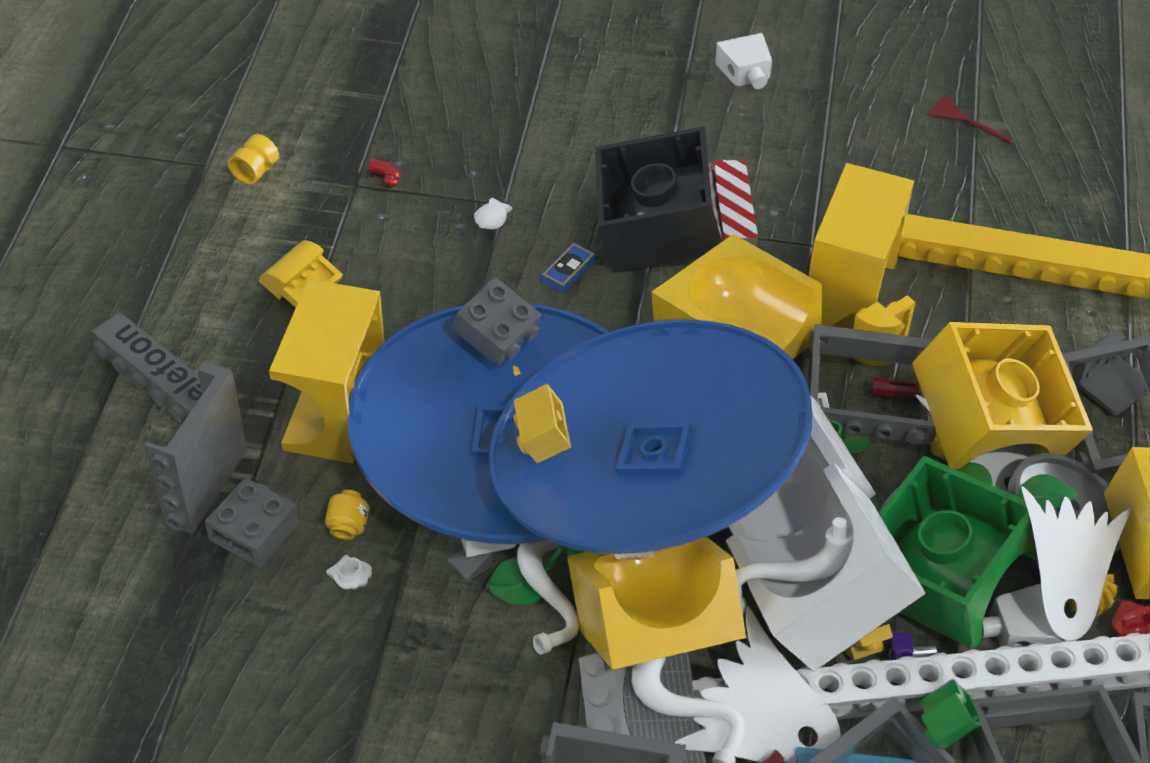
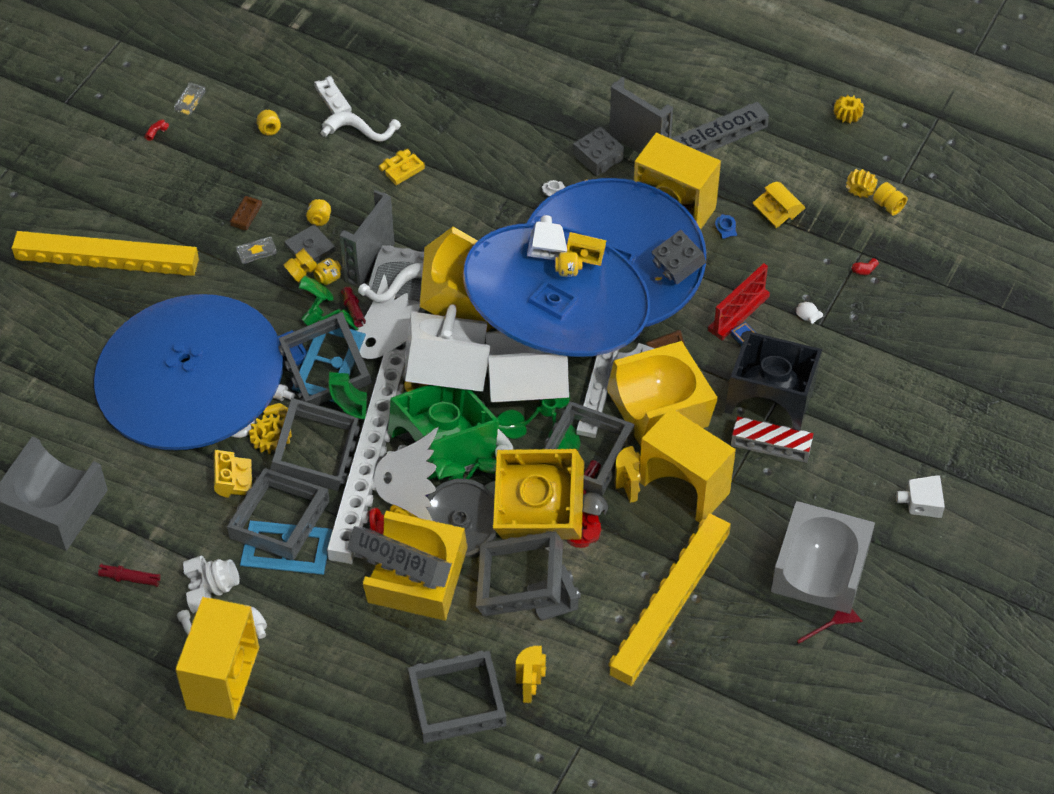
camera: 110 degrees right, 5 degrees up
none -> white torso [527,215,567,260]
none -> yellow head [555,252,582,277]
none -> red fence [708,263,770,341]
none -> light grey piece [771,501,875,614]
none -> yellow gear [834,94,864,124]
none -> yellow gear [846,169,877,198]

